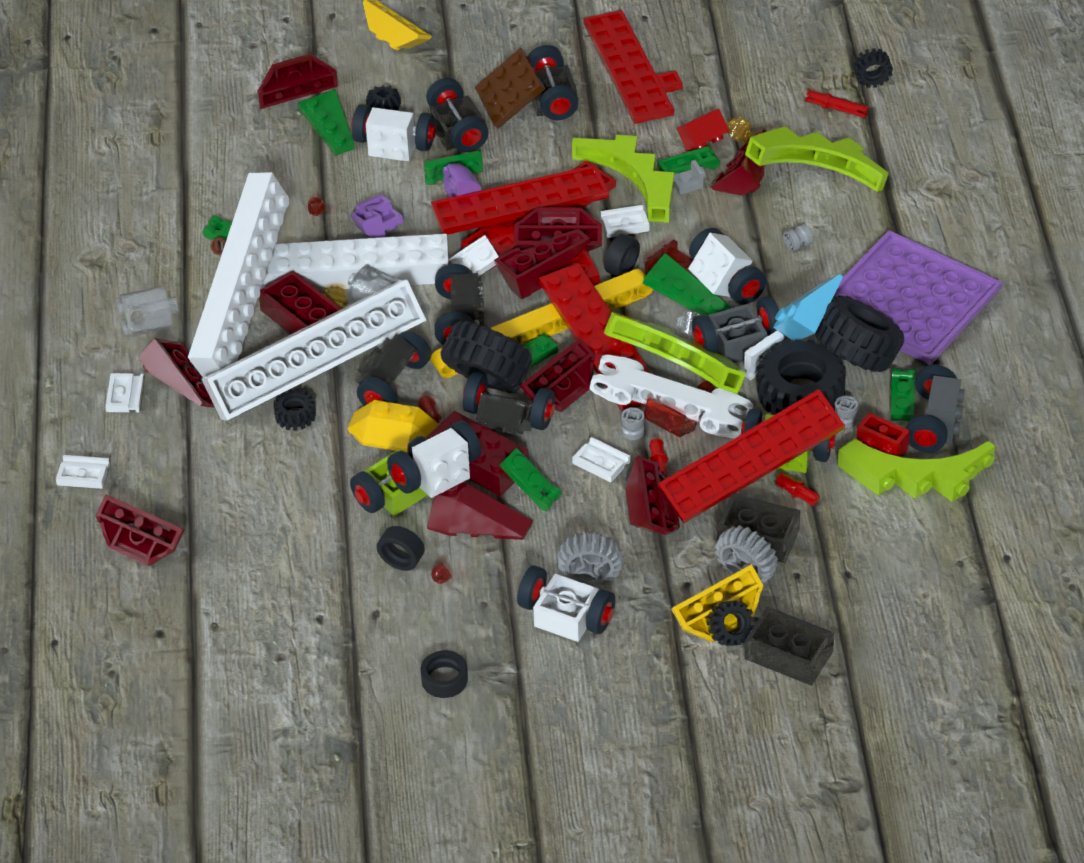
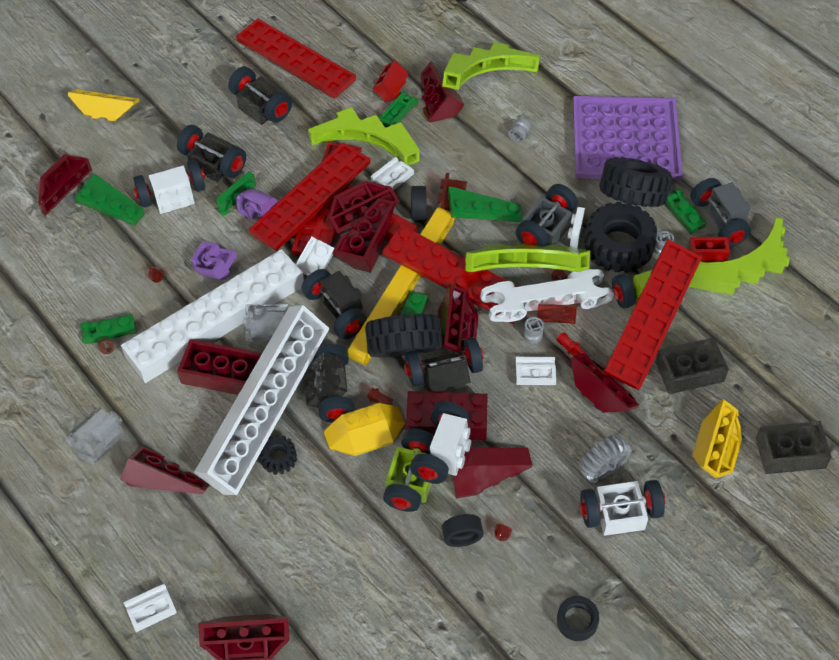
camera: 35 degrees left, 10 degrees up
white plate [106,373,144,412] -> none
white brick [188,172,289,378] -> none
clear yellow gear [322,285,348,309] -> none
black gear [366,85,401,111] -> none
reddish brown plate [475,48,545,129] -> none
green plate [499,448,562,511] -> none
red plate [657,70,683,93] -> none
light grey bracket [674,160,705,195] -> none
clear gear [676,311,700,336] -> none
white brick [688,228,767,305] -> none
black tyre [707,601,756,646] -> none
light grey gear [715,525,778,583] -> none
clear yellow gear [727,116,753,142] -> none
medium azure slope [773,274,843,341] -> none
red axle [775,472,820,506] -> none
red pin [805,89,869,119] -> none

